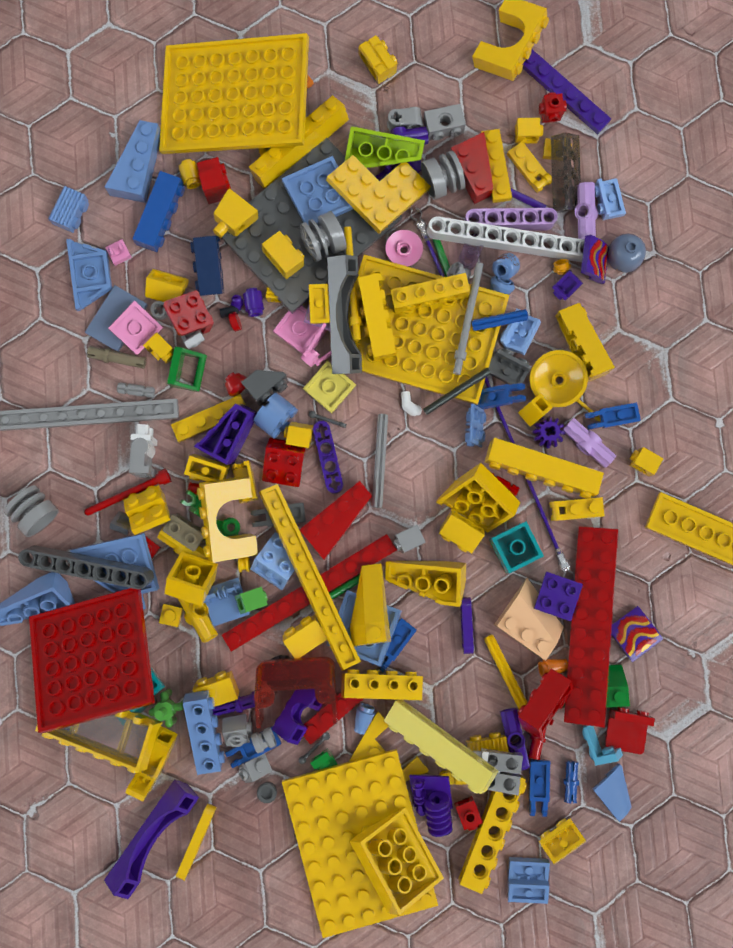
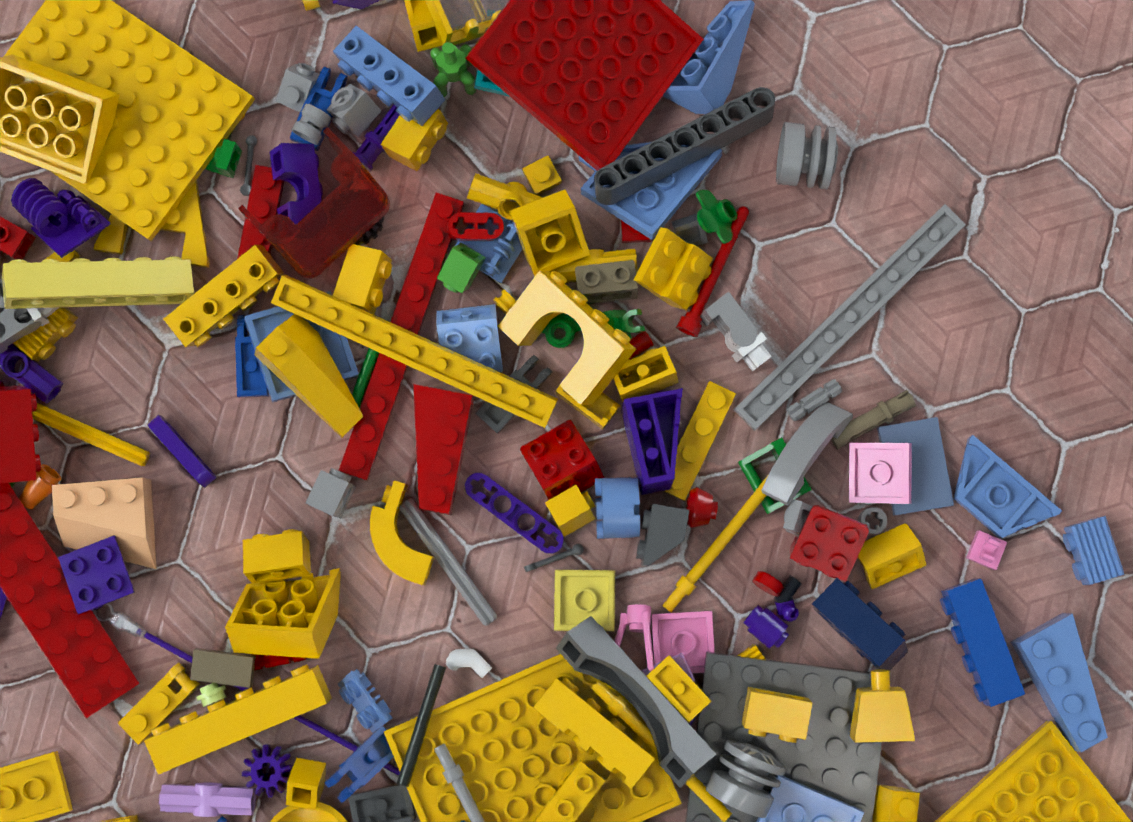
camera: 145 degrees right, 0 degrees up
yellow brick [143,332,174,363] -> none
yellow brick [178,159,201,189] -> none
red brick [197,157,231,204] -> none
dark grey tile [257,782,277,803] -> none
medium blue cone [354,703,375,734] -> none
yellow wedge [385,561,466,607] -> none
teal brick [489,521,544,574] -> none
none -> dark tan tile [190,648,256,688]
none -> yellowish green plate [196,683,226,707]
none -> yellow arch [370,480,435,585]
none -> red beam [447,212,504,241]
none -> yellow bar [662,474,769,613]
none -> green plate [696,190,737,244]
none -> light grey slope [762,402,853,506]

